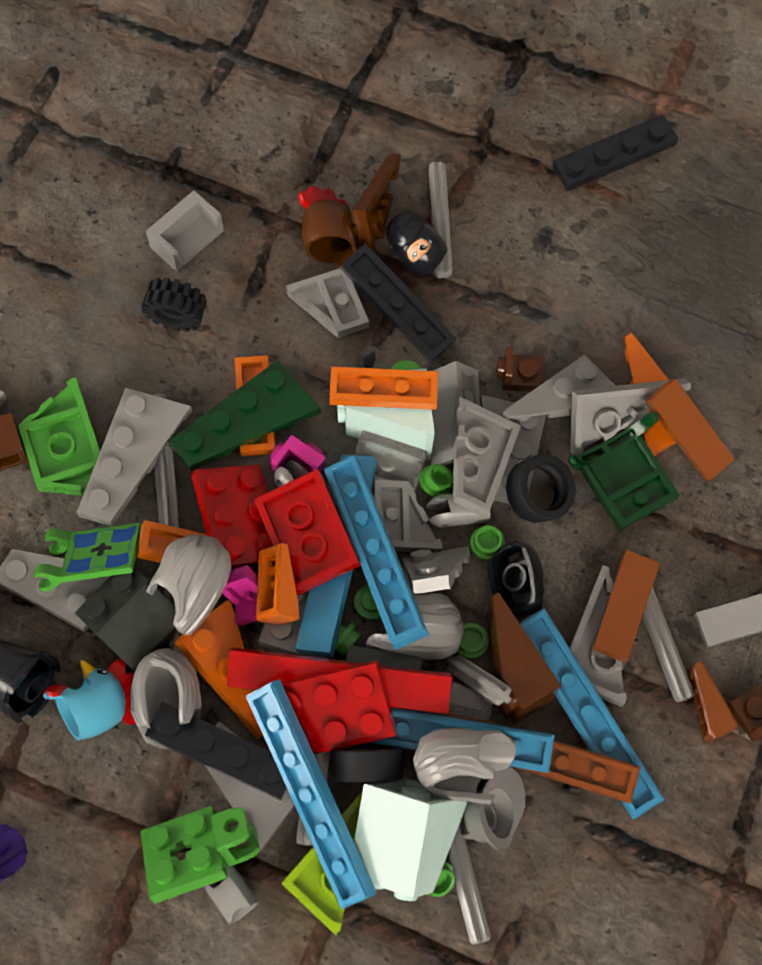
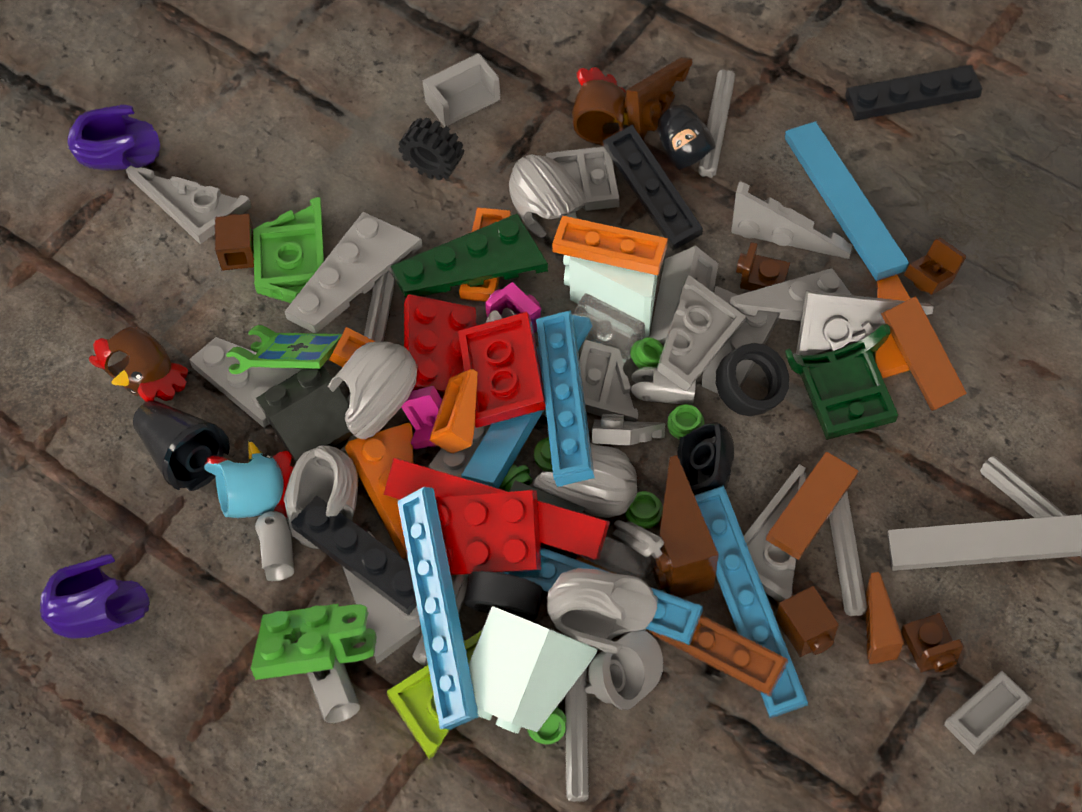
camera: 20 degrees right, 10 degrees down
none -> light grey piece [255,511,294,581]
none -> light grey hair [509,154,586,238]
none -> light grey wing [731,182,853,259]
none -> reddish brown brick [776,586,839,657]
none -> dark azure tile [785,121,909,281]
none -> reddish brown bracket [904,238,966,295]

